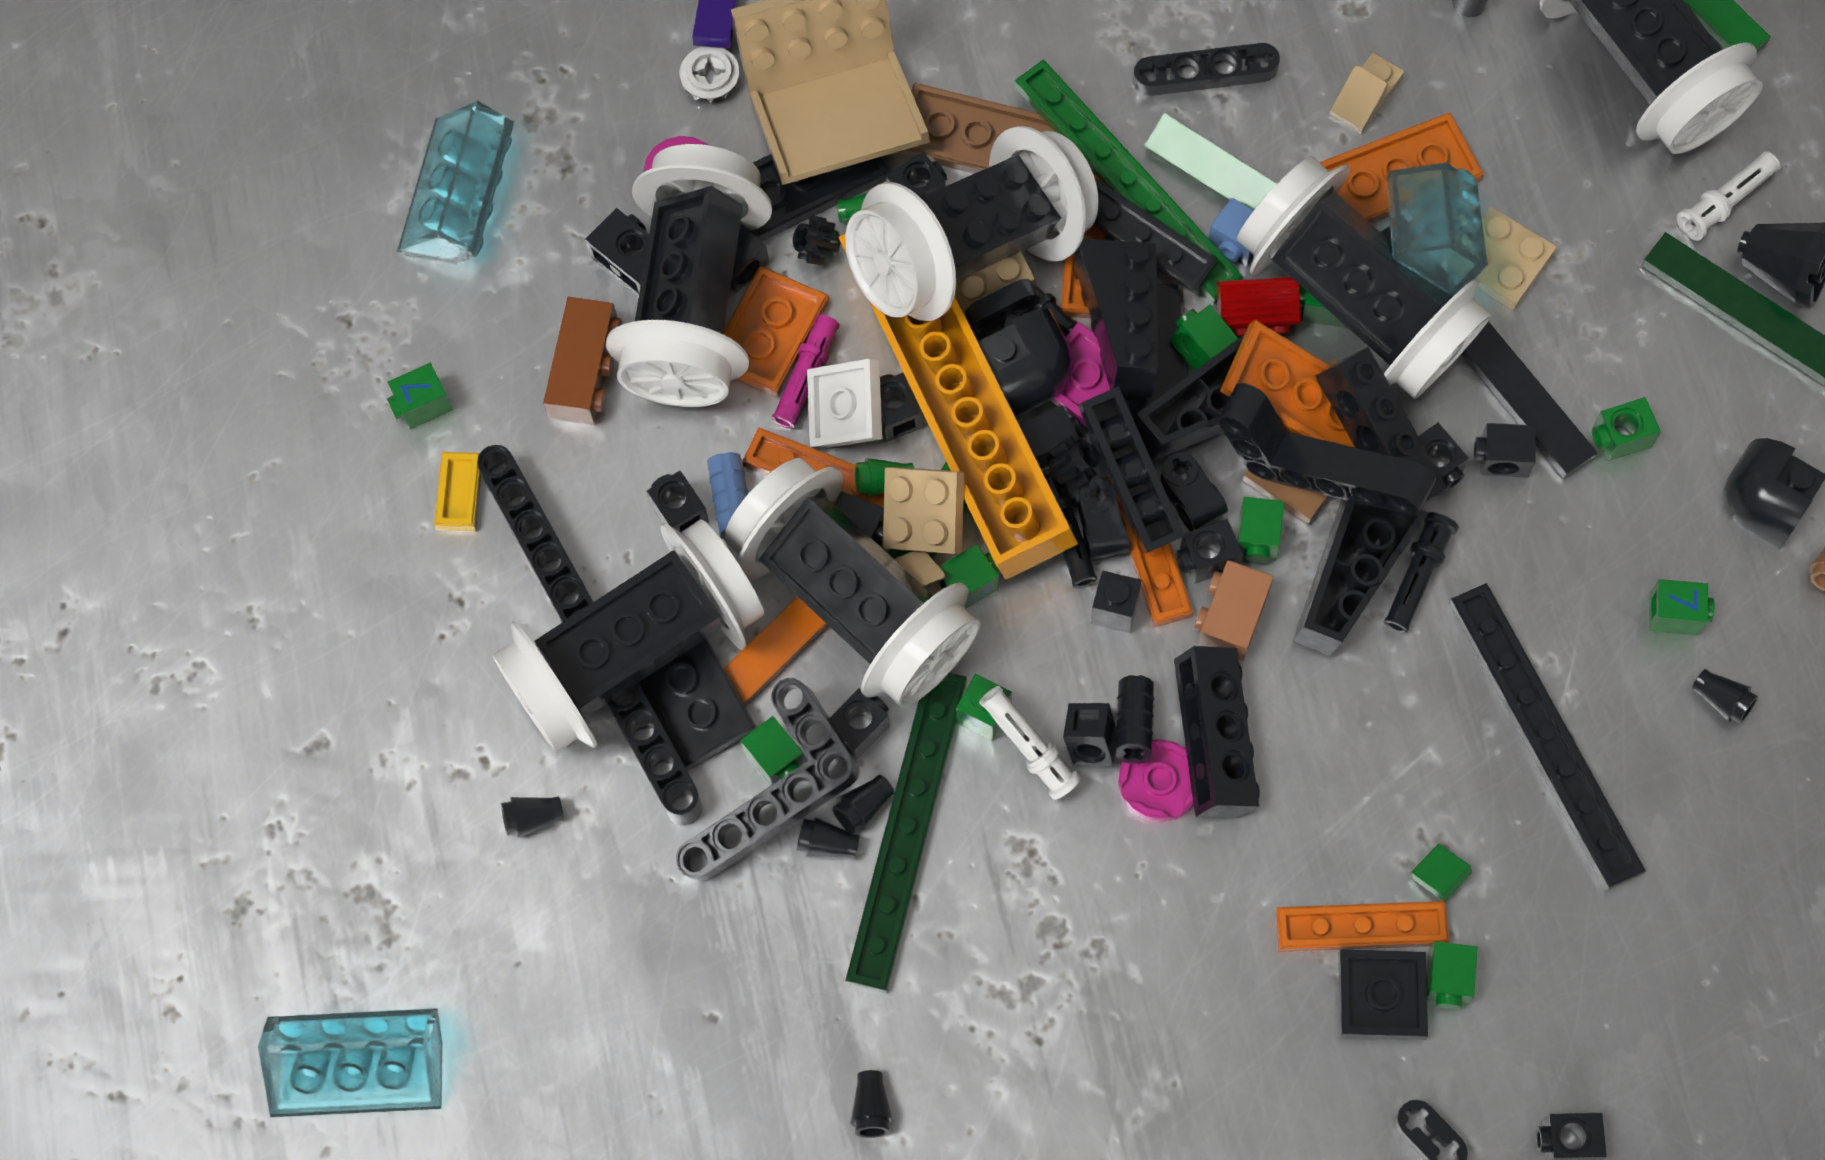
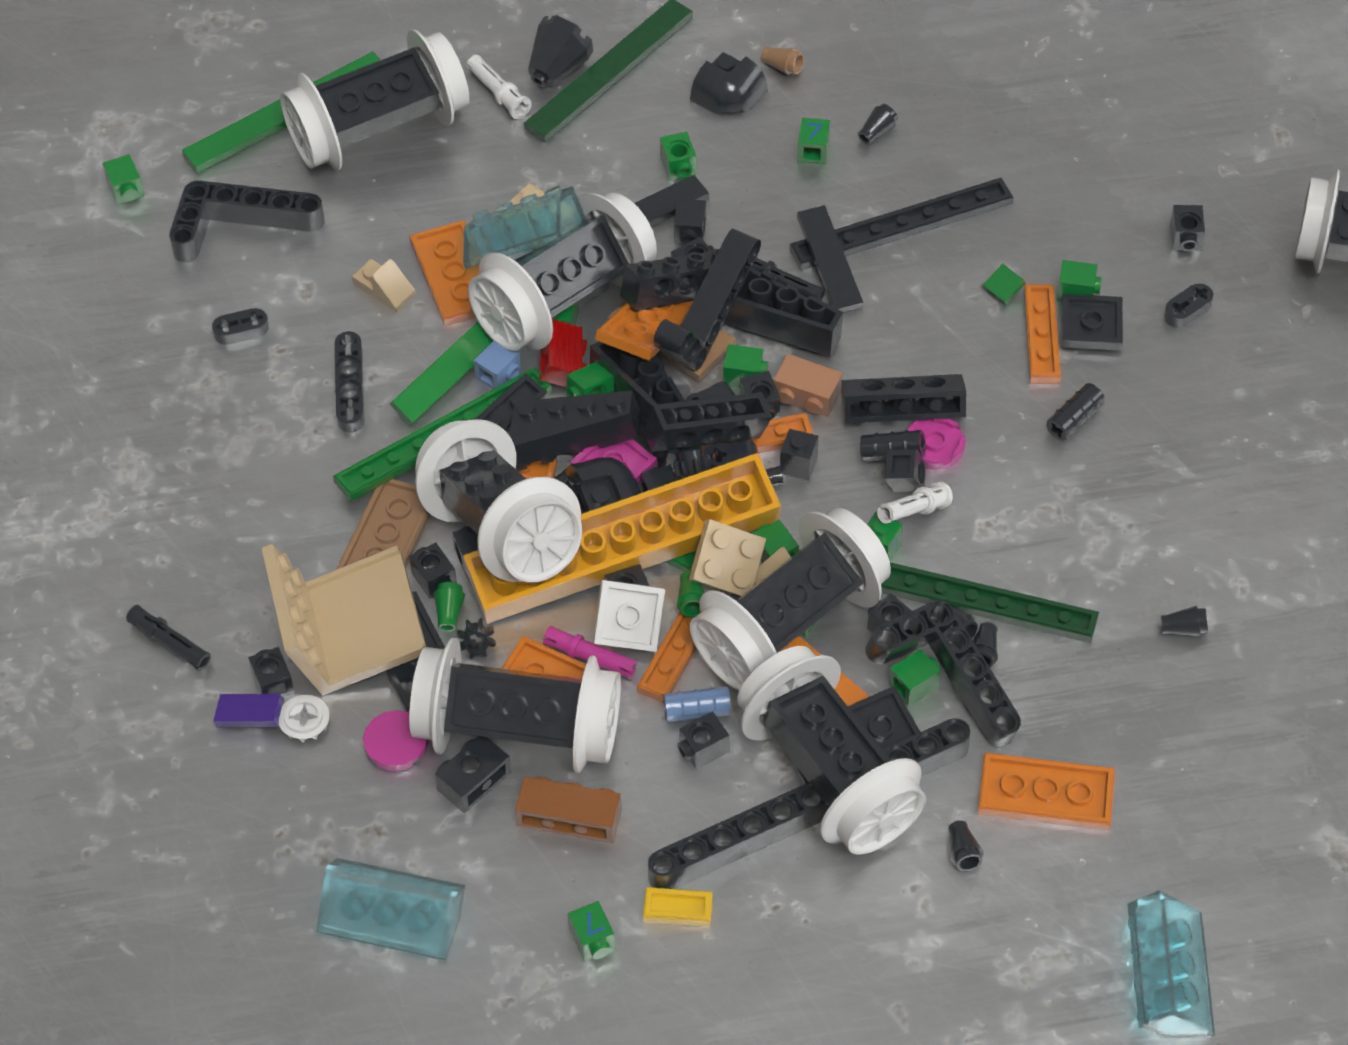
camera: 90 degrees left, 15 degrees down
none -> black tile [797,205,864,312]
none -> orange tile [977,752,1115,831]
none -> black axle [1046,383,1105,441]

